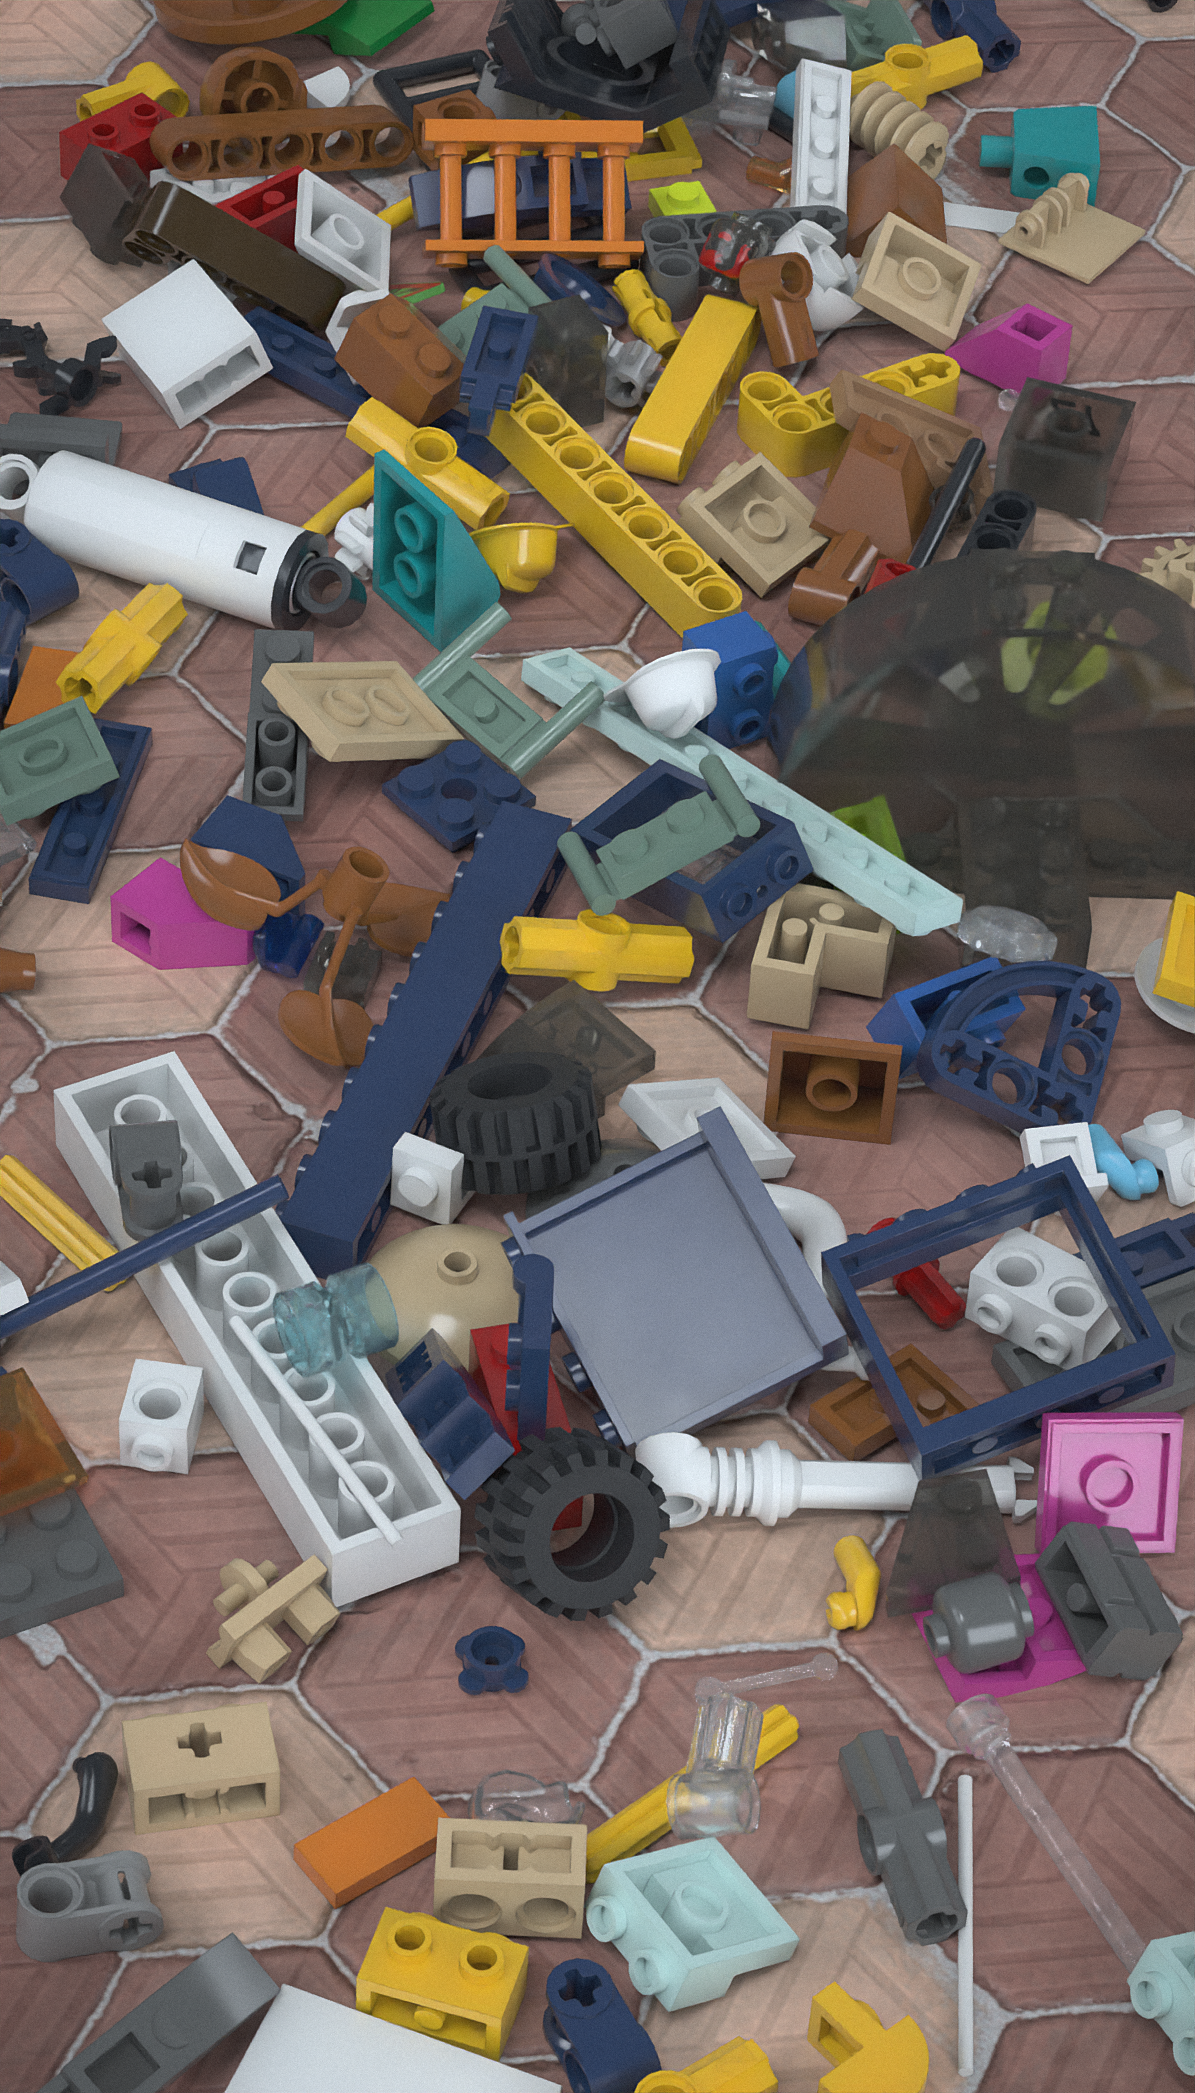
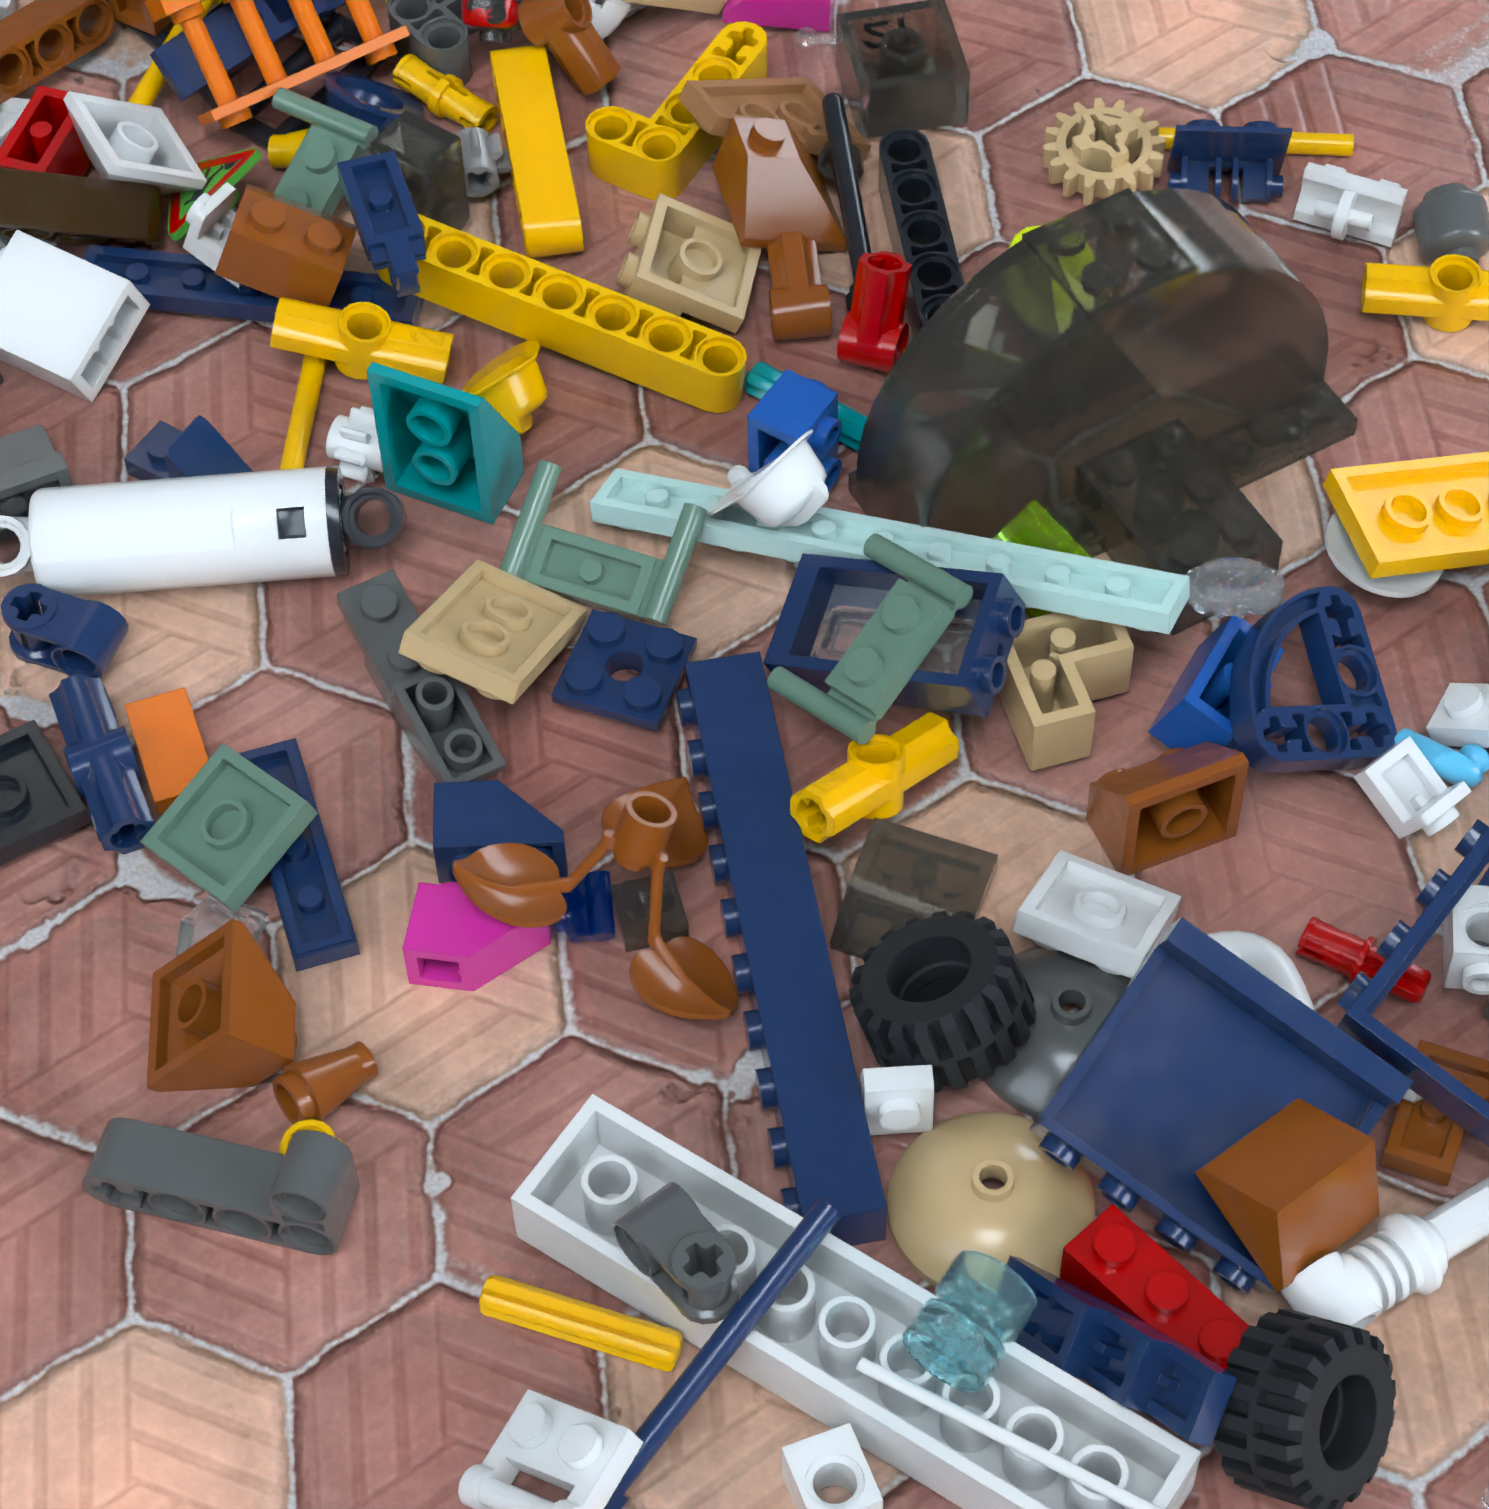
camera: 25 degrees left, 10 degrees up
yellow piece [56,583,188,714] -> none
dark blue plate [505,1254,555,1441] -> none
none -> dark orange slope [1195,1098,1379,1292]

